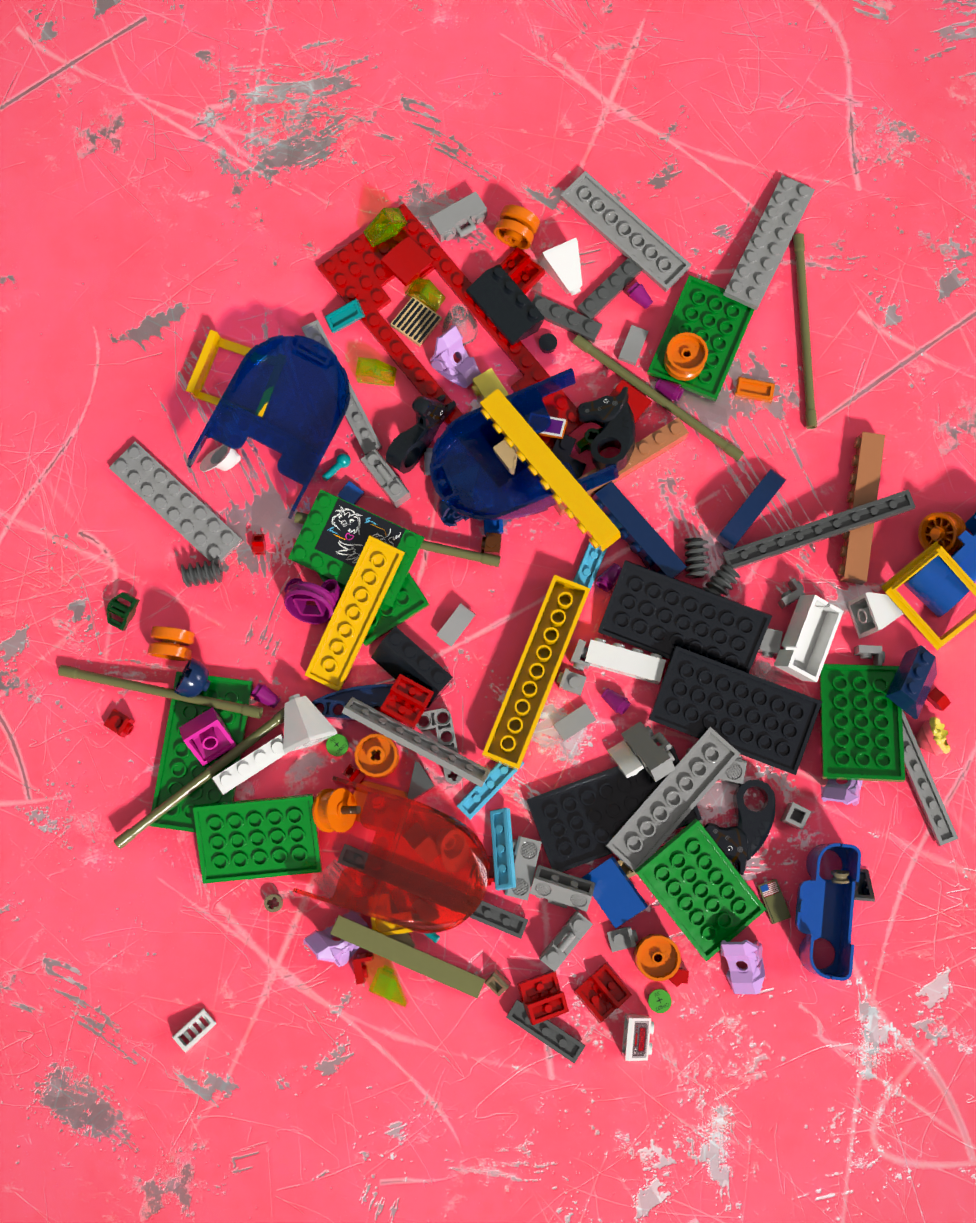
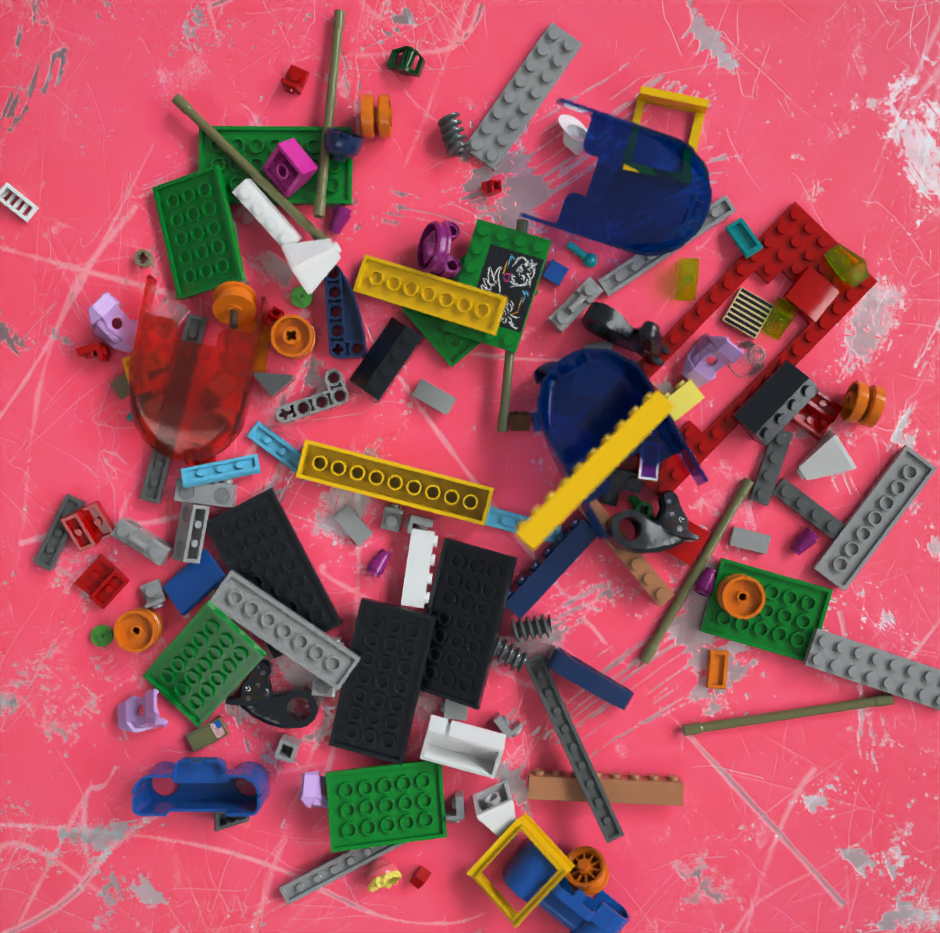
camera: 80 degrees right, 10 degrees up
olive tile [330,914,485,998] -> none
light grey plate [342,697,490,787] -> none
clear neon green slope [368,965,408,1007] -> none
red slope [380,674,434,729] -> none
light grey piece [429,191,487,242] -> none
dark tan slope [484,969,511,996] -> none
tan slope [493,440,518,475] -> none
black tile [539,333,557,353] -> none
magenta cone [596,563,622,592] -> none
white slope [607,740,644,778] -> none
light grey piece [621,721,675,782] -> none
slope [622,1013,654,1061] -> none
red piece [669,969,689,987] -> none
dark tan bush [831,870,849,884] -> none
dark blue slope [886,645,937,719] -> none

